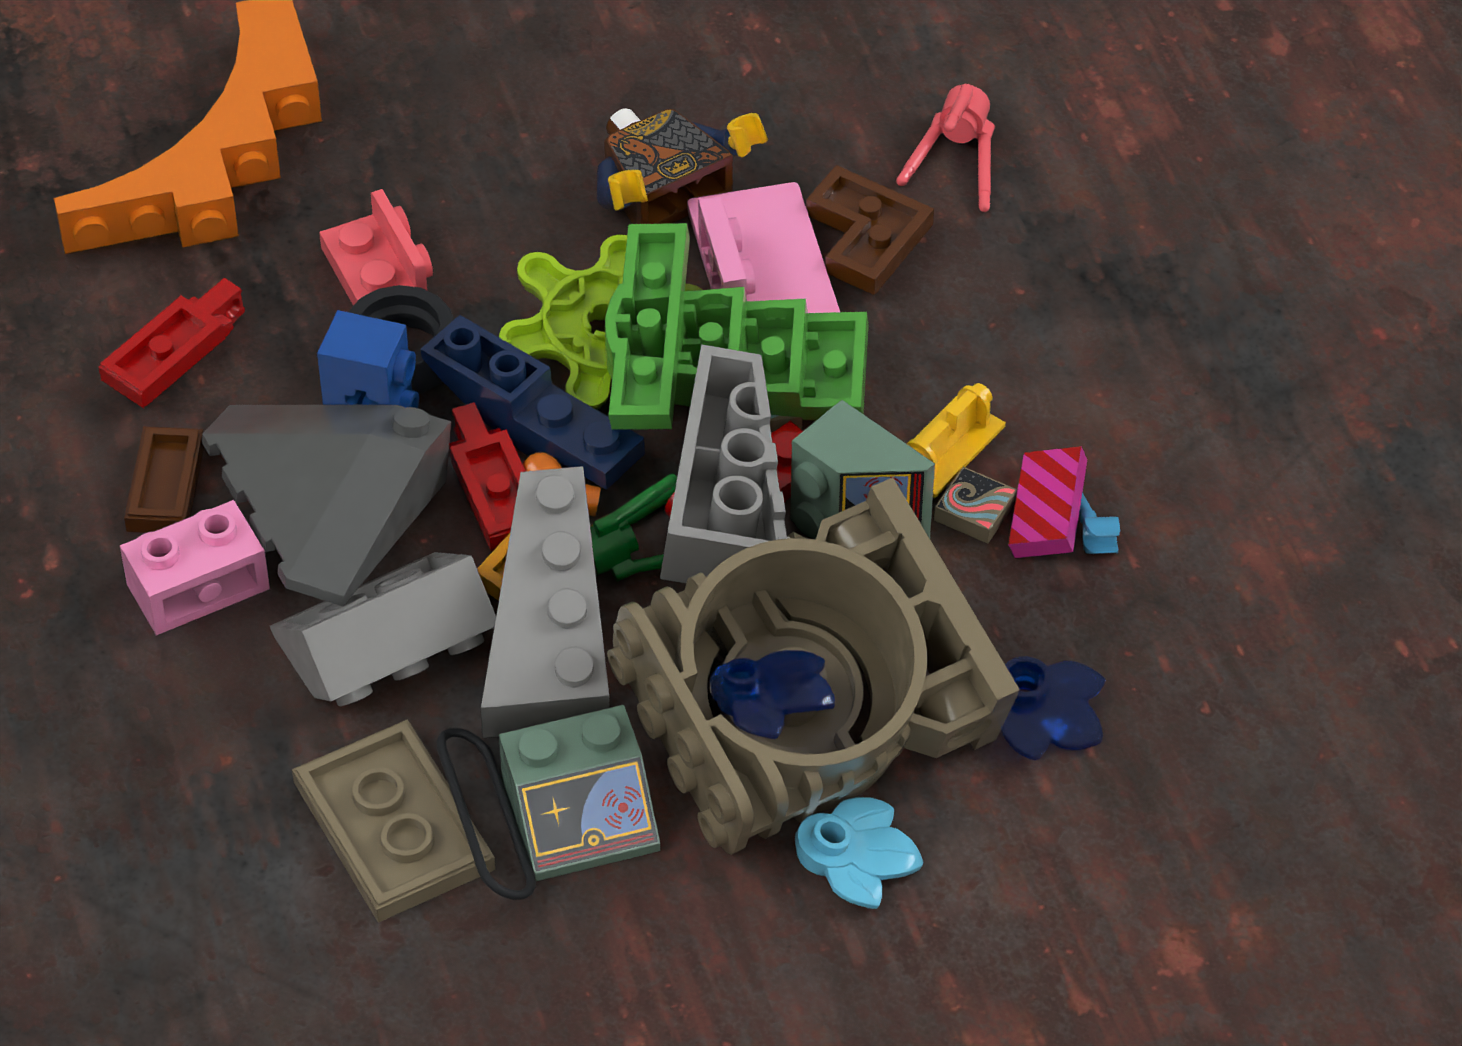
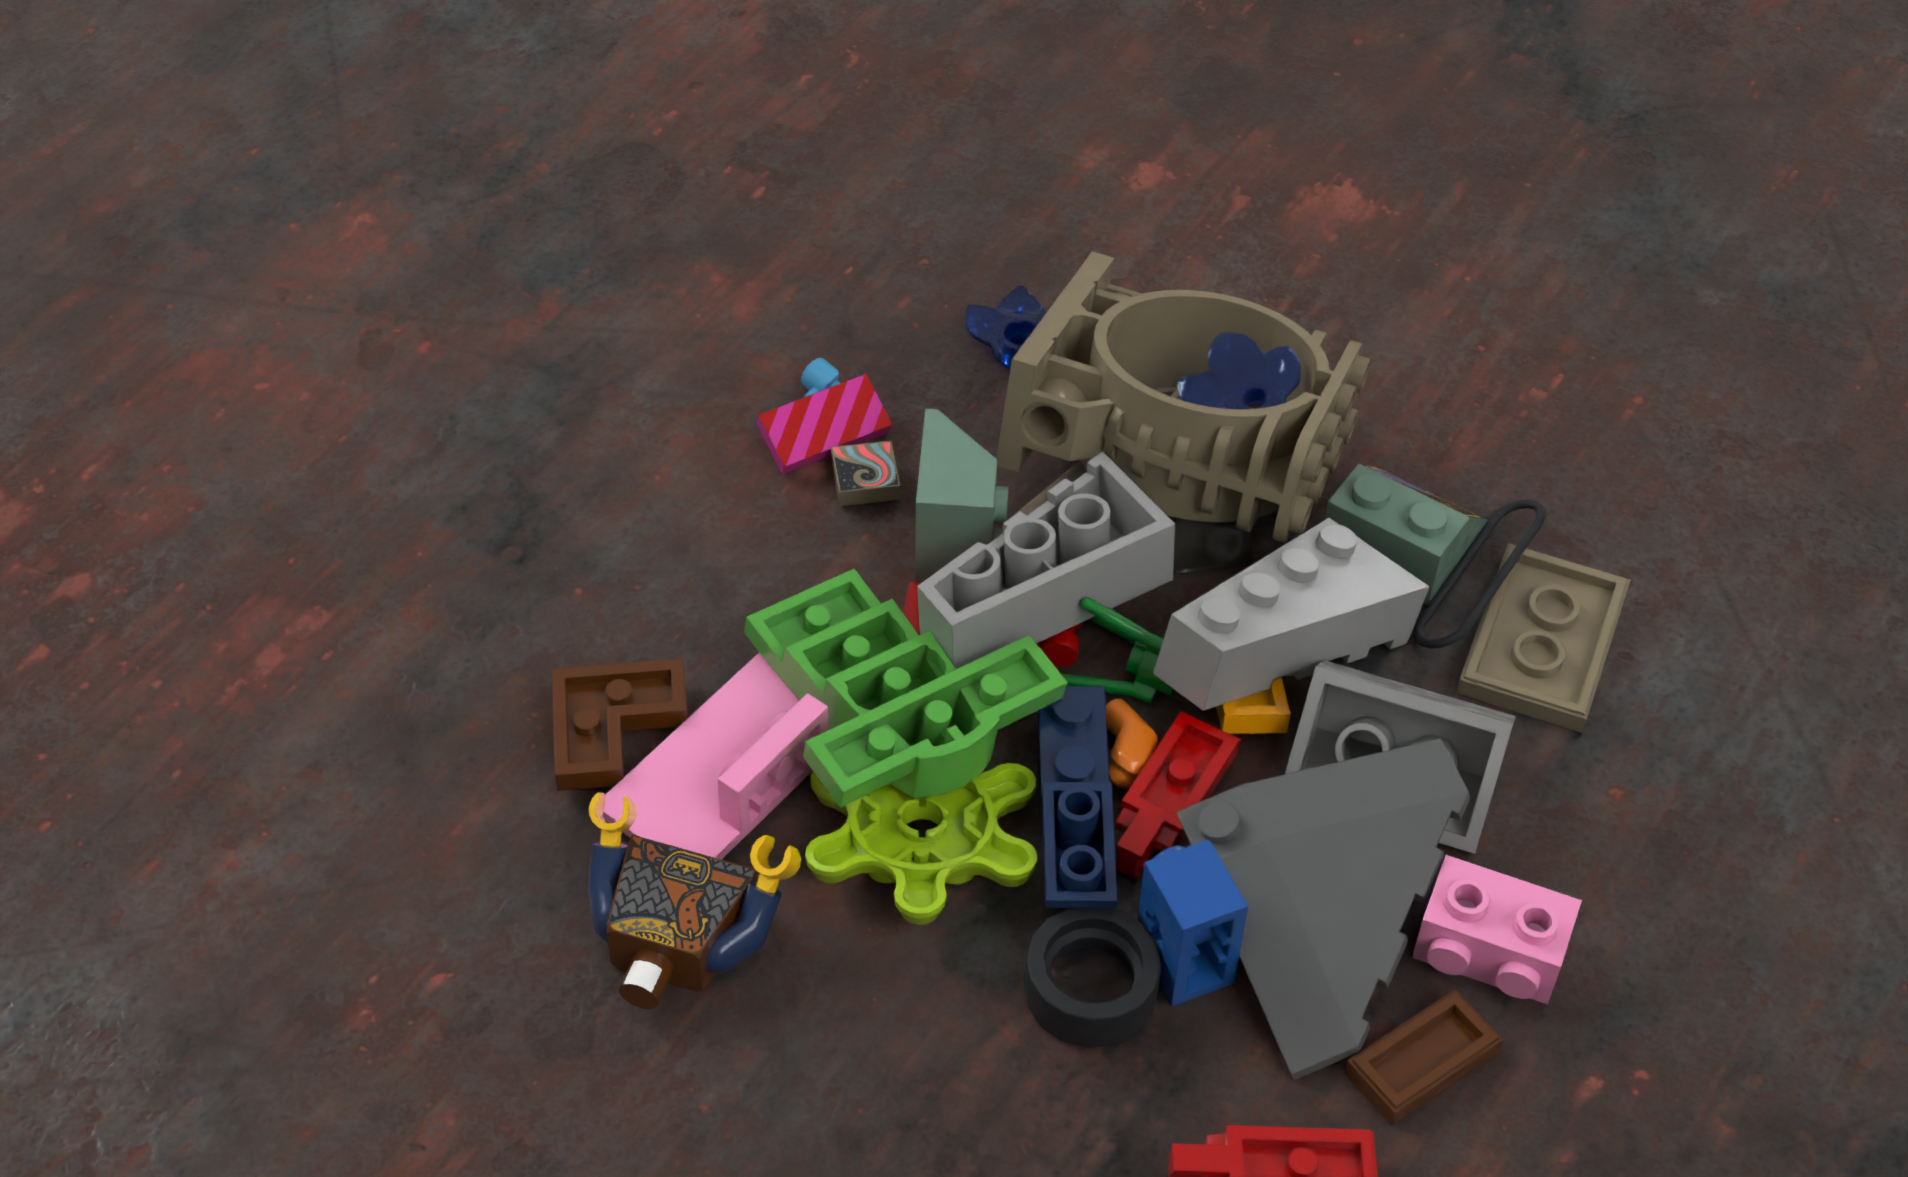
camera: 130 degrees left, 0 degrees up
coral bracket [319,189,433,305] -> none
coral plant [896,84,995,212] -> none
yellow hinge [907,383,1006,498] -> none

